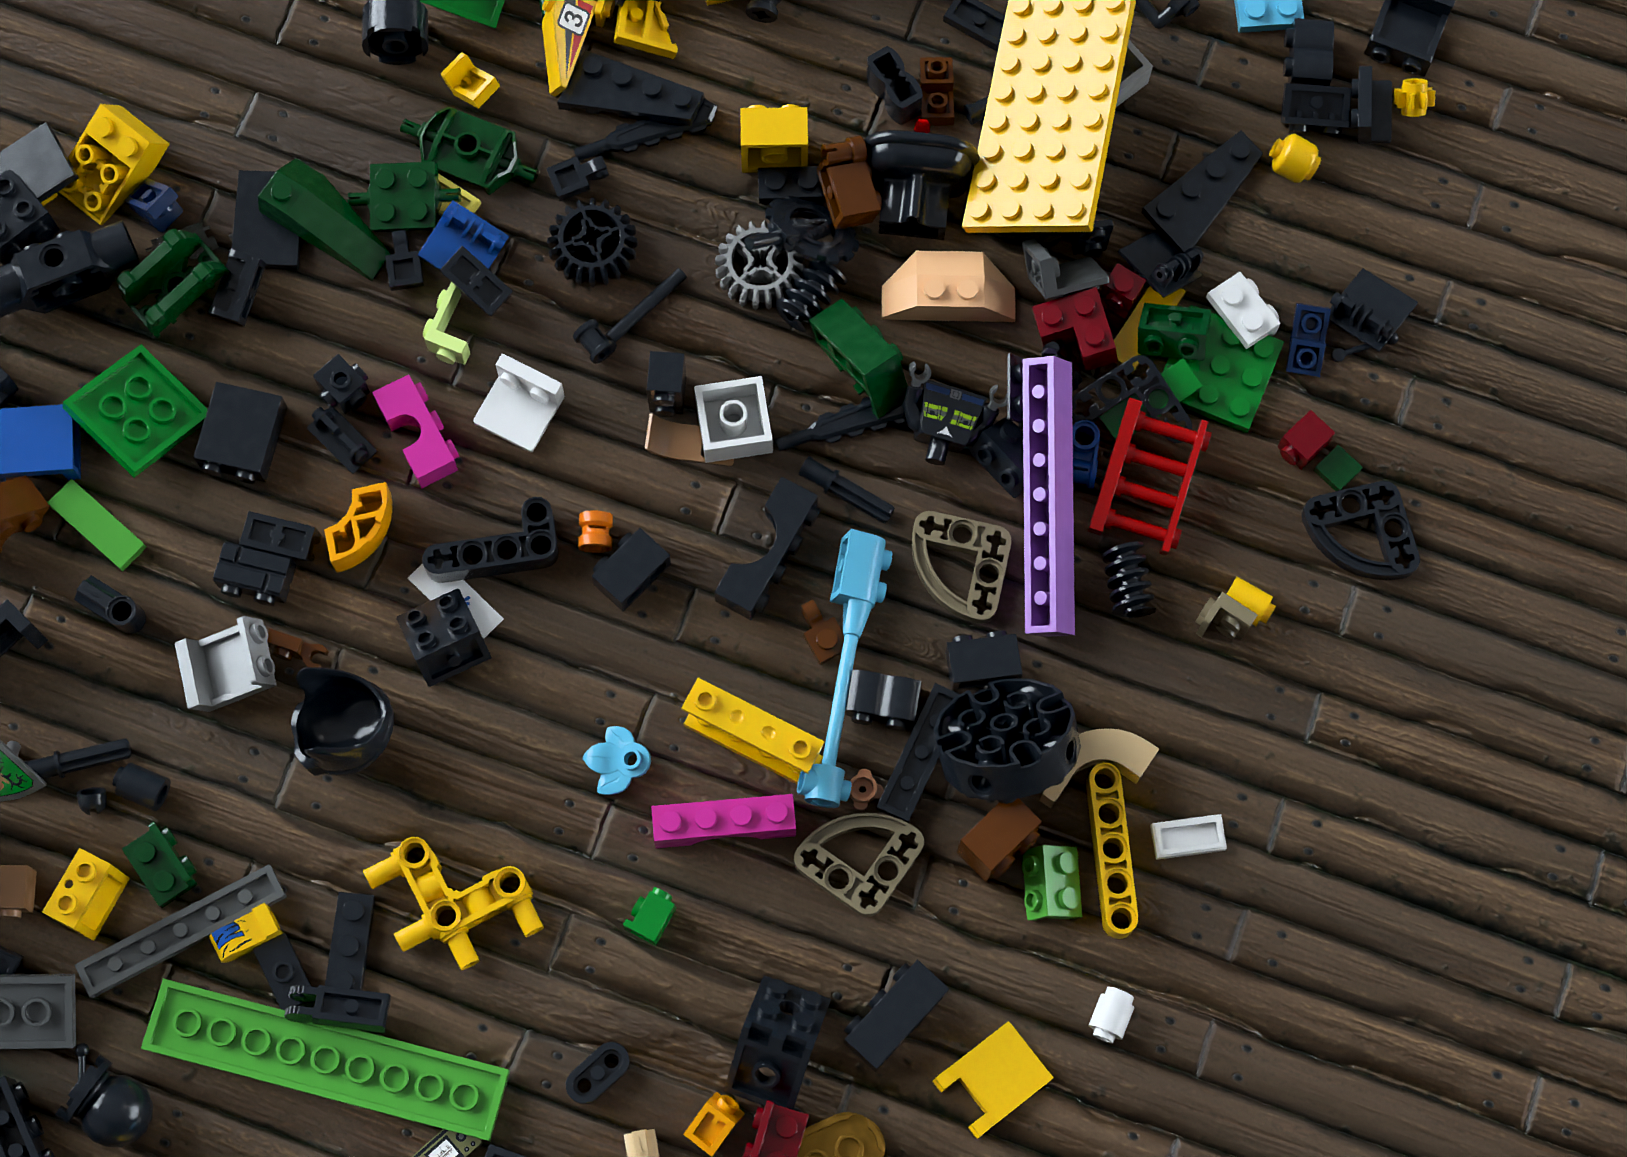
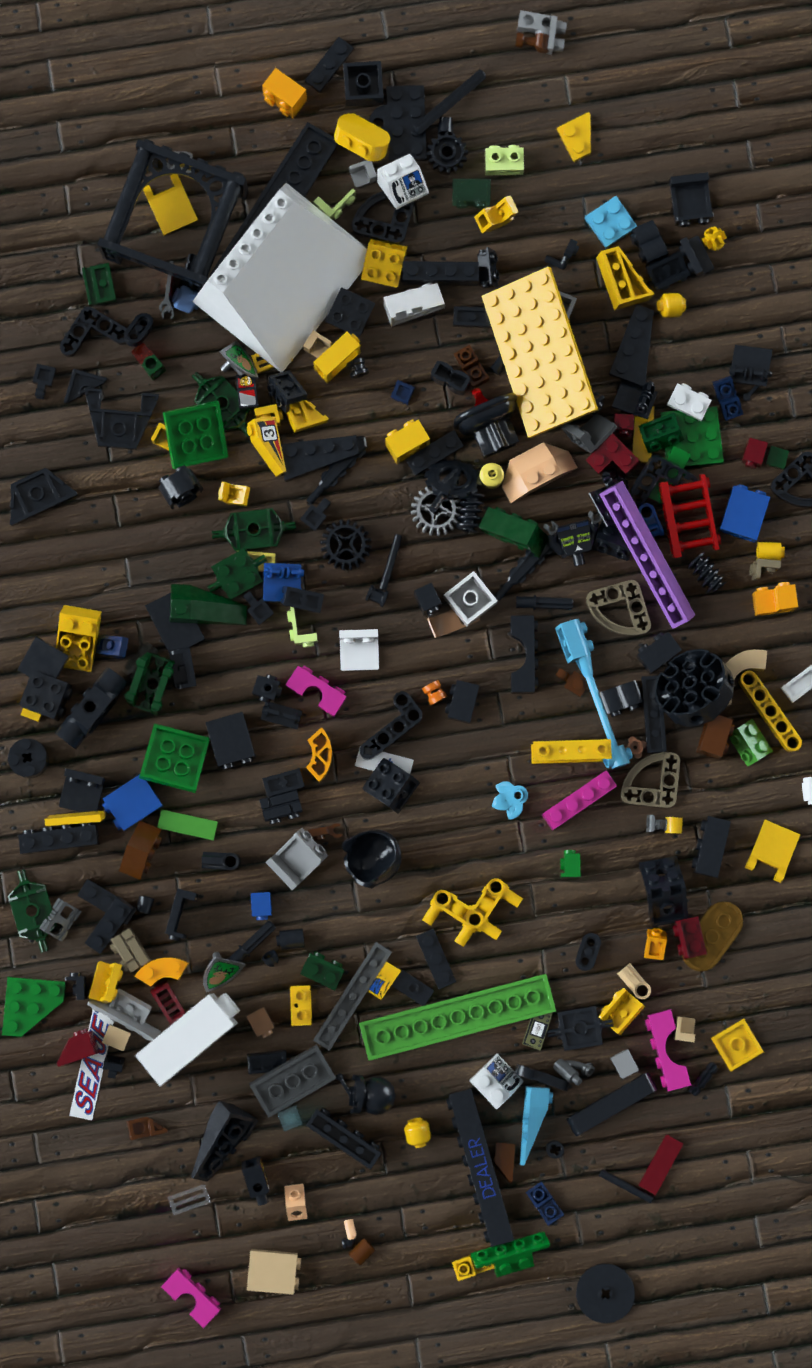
camera: 30 degrees left, 10 degrees up
black hinge [284,985,391,1033] -> none
reddish brown hinge [816,135,882,230] -> none
none -> blue brick [251,892,272,920]
none -> dark blue tile [390,380,415,405]
none -> light yellow head [479,463,504,489]
none -> yellow wedge [596,246,654,310]
none -> leg [646,815,683,834]
none -> blue brick [718,484,770,543]
none -> light orange brick [752,582,798,616]

